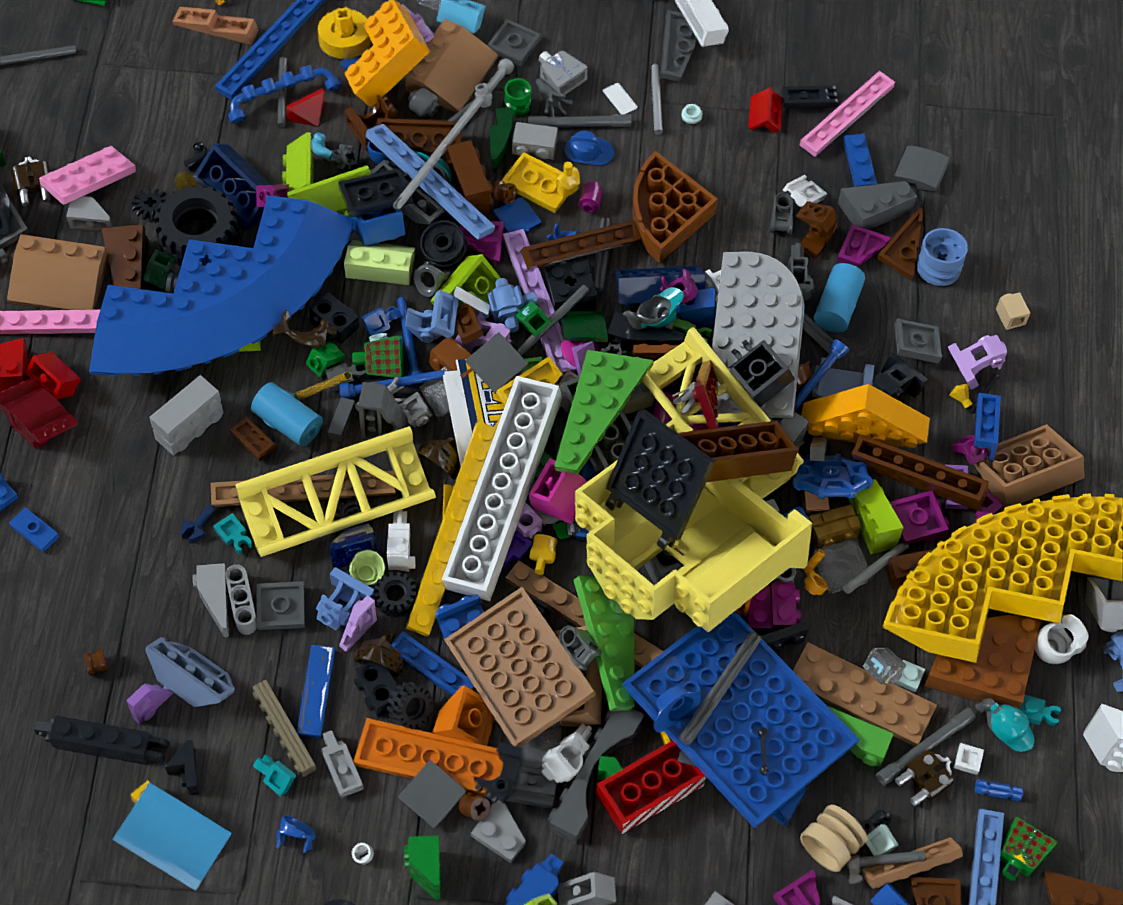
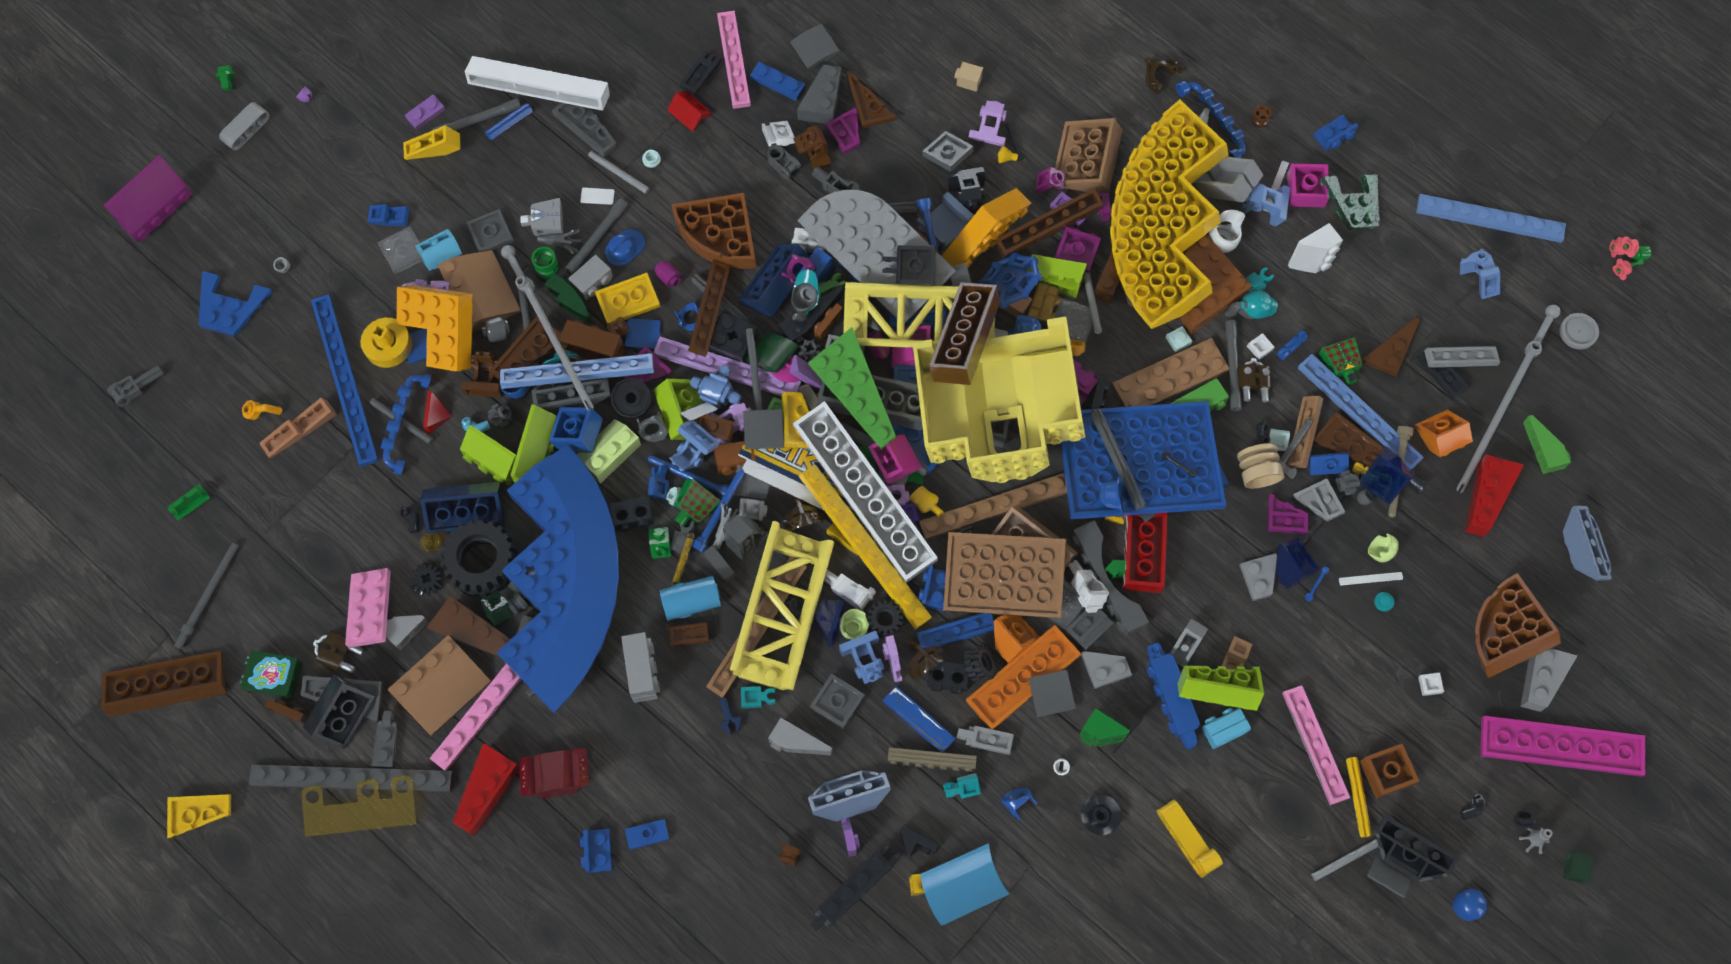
camera: 50 degrees left, 10 degrees up
red brick [25,352,81,400] -> none
light grey beam [225,564,257,635] -> none
magenta bracket [256,184,289,207] -> none
dark brown animal [272,310,337,348] -> none
black plate [338,168,413,218] -> none
reddish brown wheel [459,792,490,821] -> none
black tile [473,742,525,804] -> none
green brick [515,301,552,337] -> none
yellow piece [556,162,580,196] -> none
dark grey piece [559,626,602,671] -> none
bright green wing [574,576,635,711] -> none
black plate [605,409,715,550] -> none
light grey piece [672,382,696,414] -> none
dark red wing [692,360,718,429] -> none
dark grey piece [810,437,827,461] -> none
dark azure piece [814,263,866,333] -> none
clear brick [863,647,906,684] -> none
medium blue wheel [917,228,968,286] -> none
blue panel [974,393,1001,461] -> none

